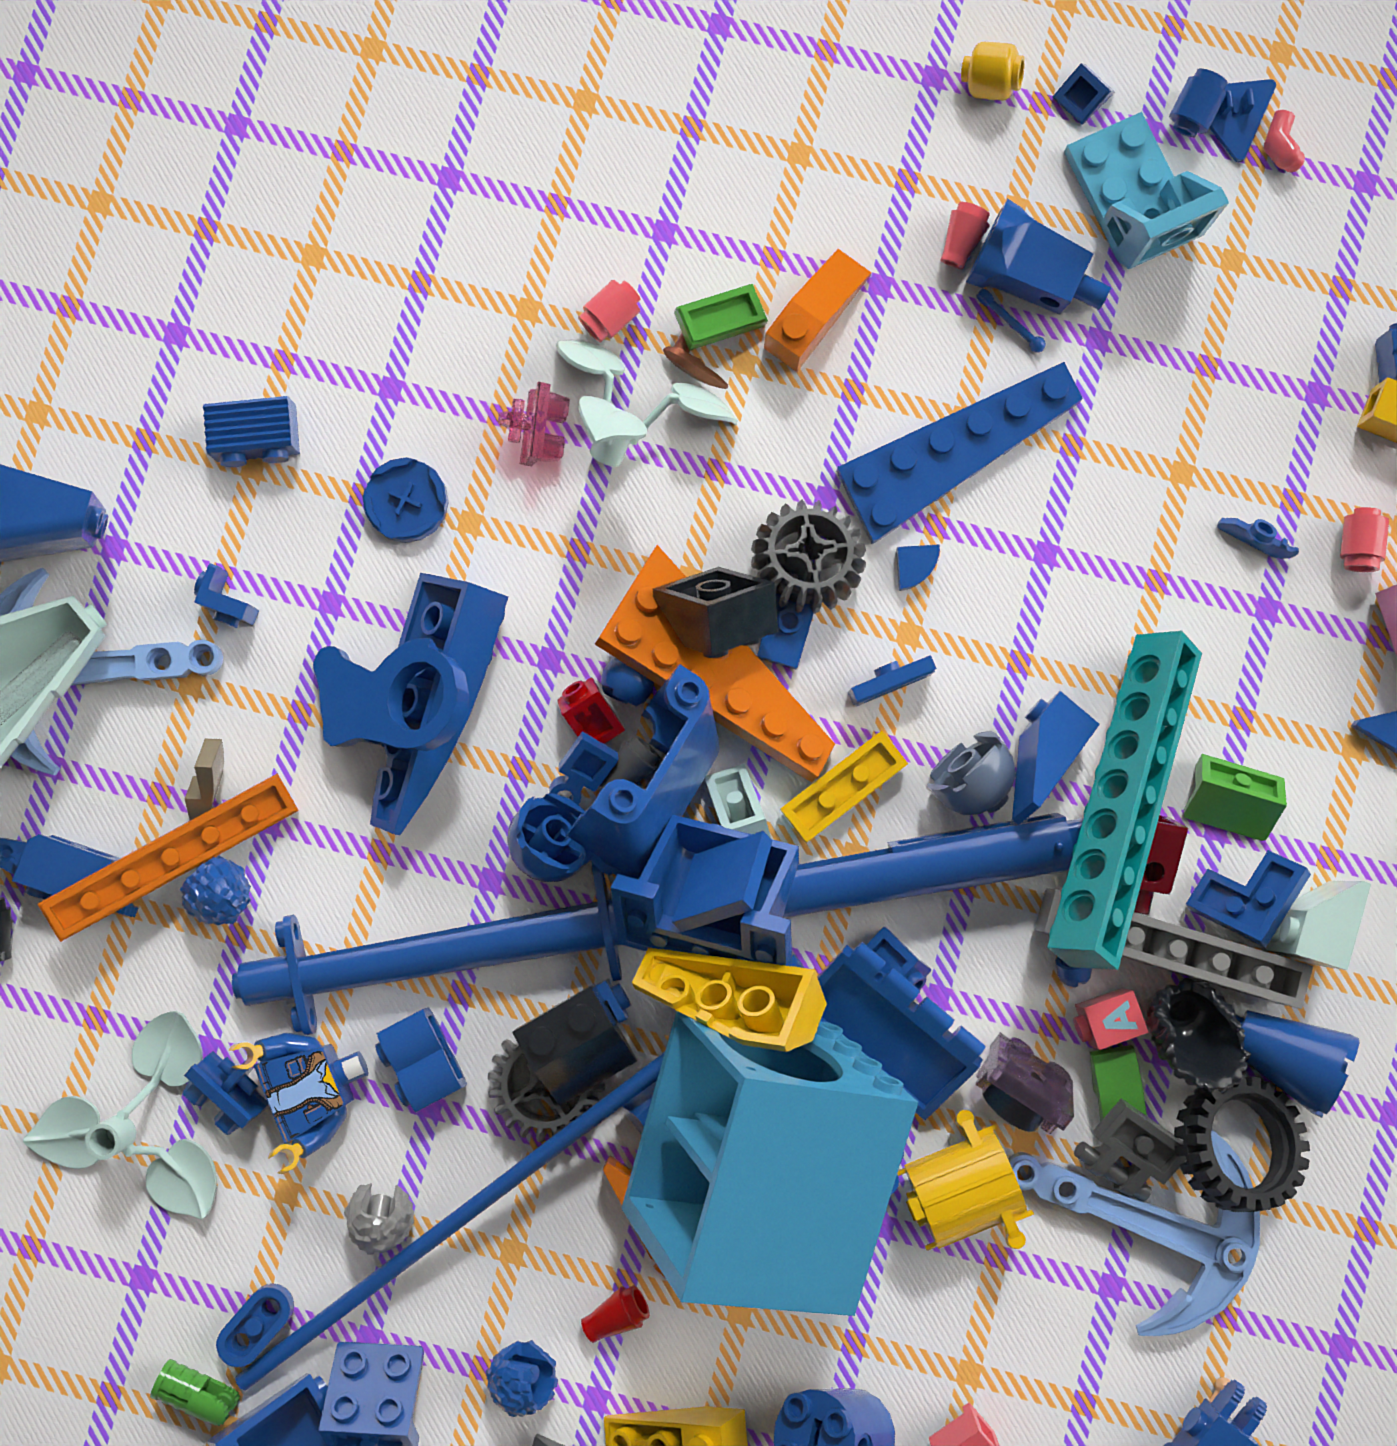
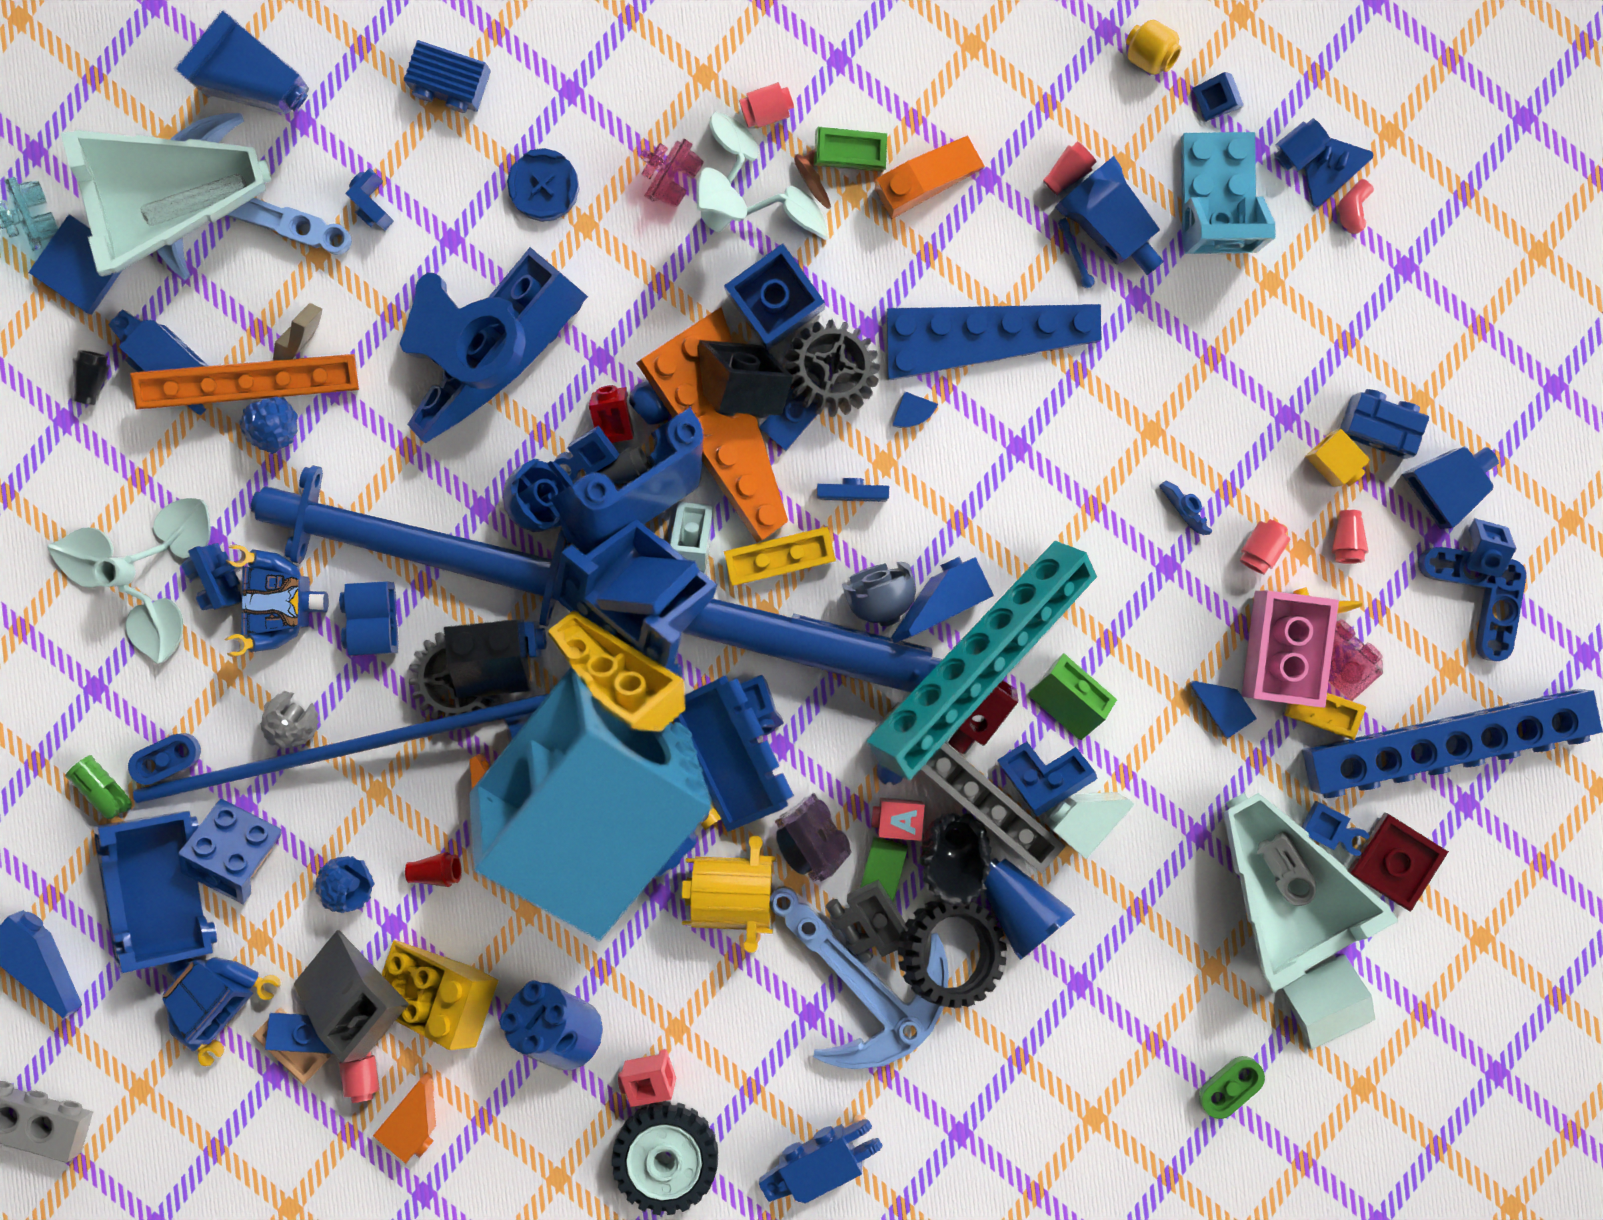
camera: 25 degrees right, 5 degrees up
none -> blue brick [724,243,825,351]

